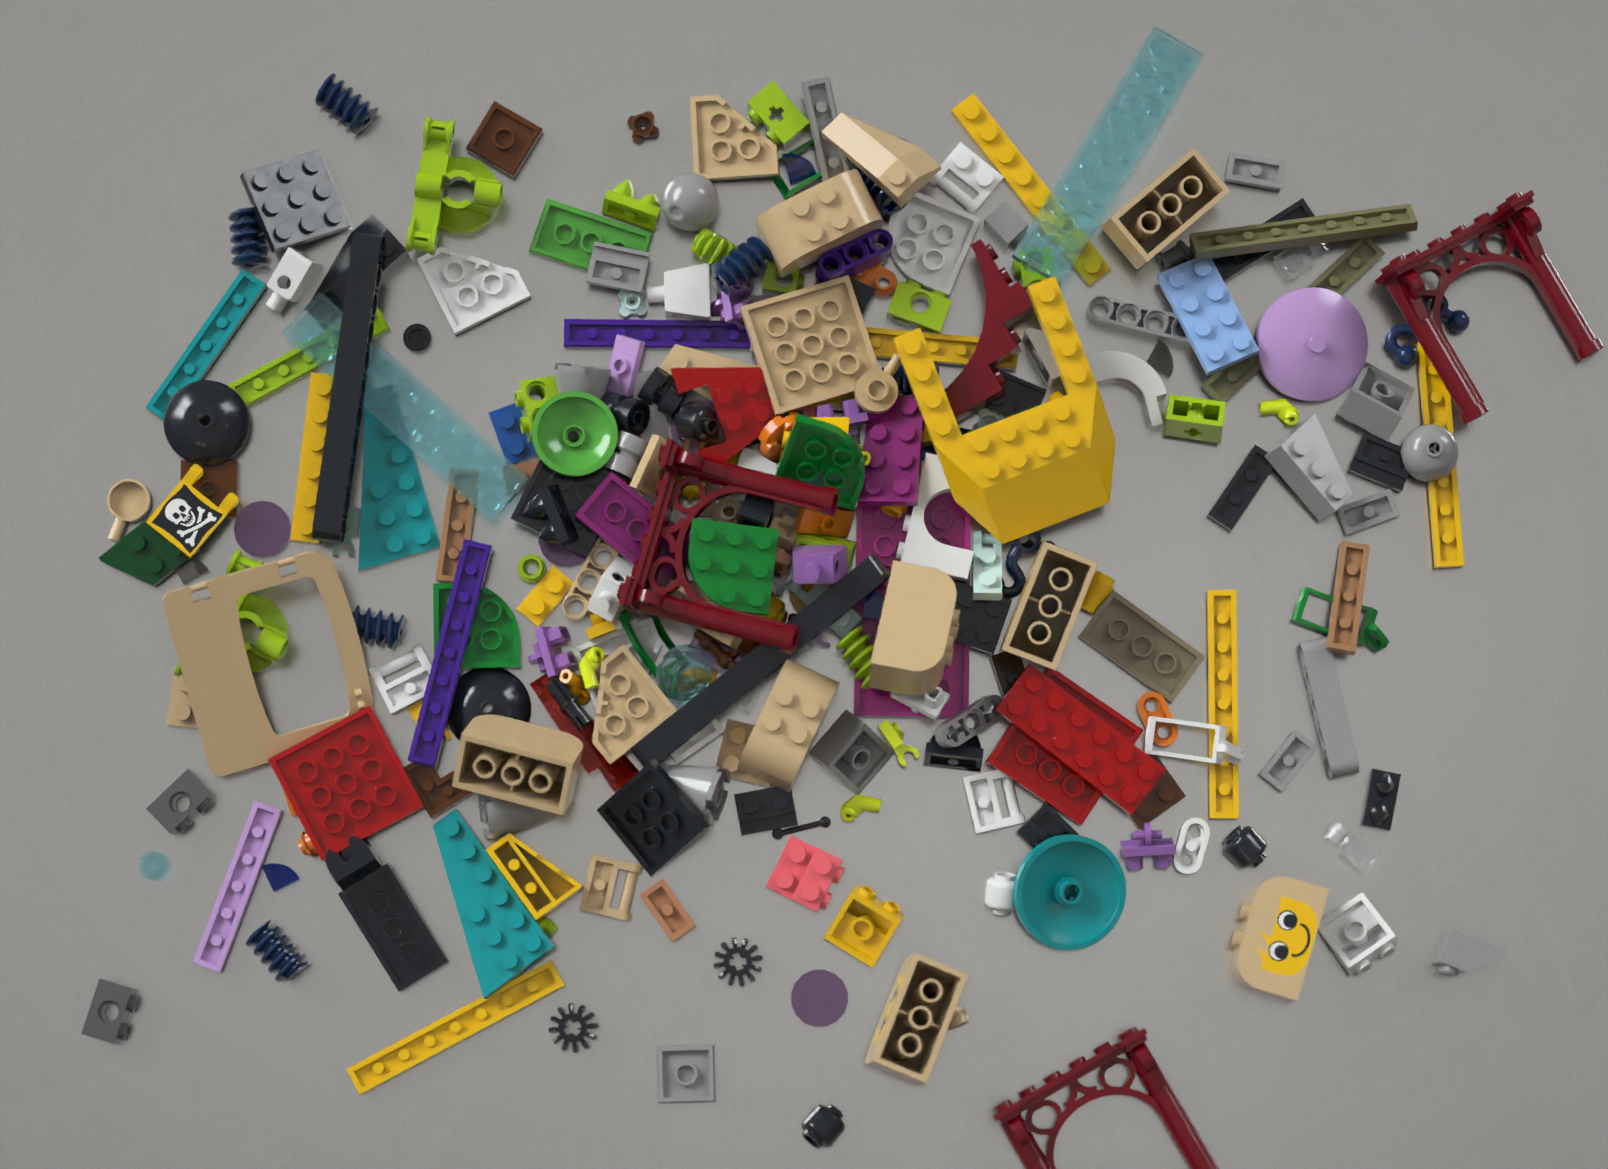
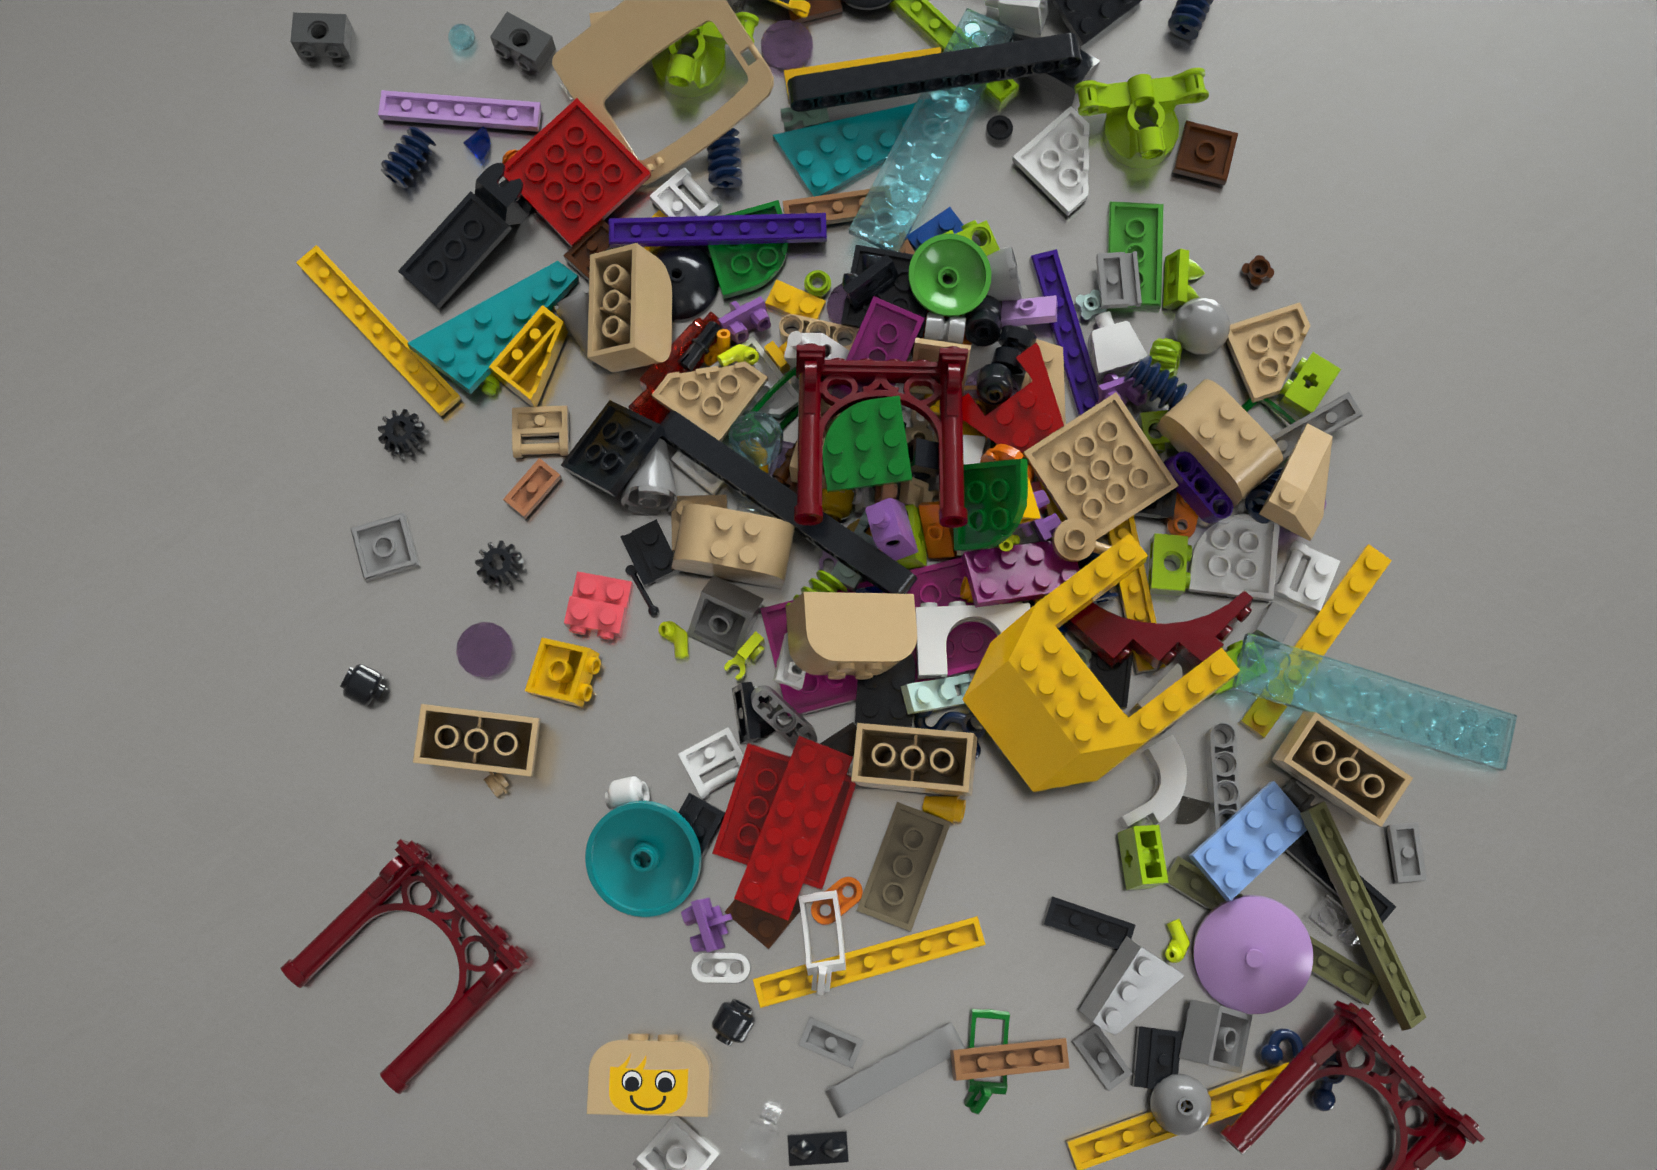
camera: 75 degrees right, 5 degrees down
clear blue tile [782,153,817,183] -> none

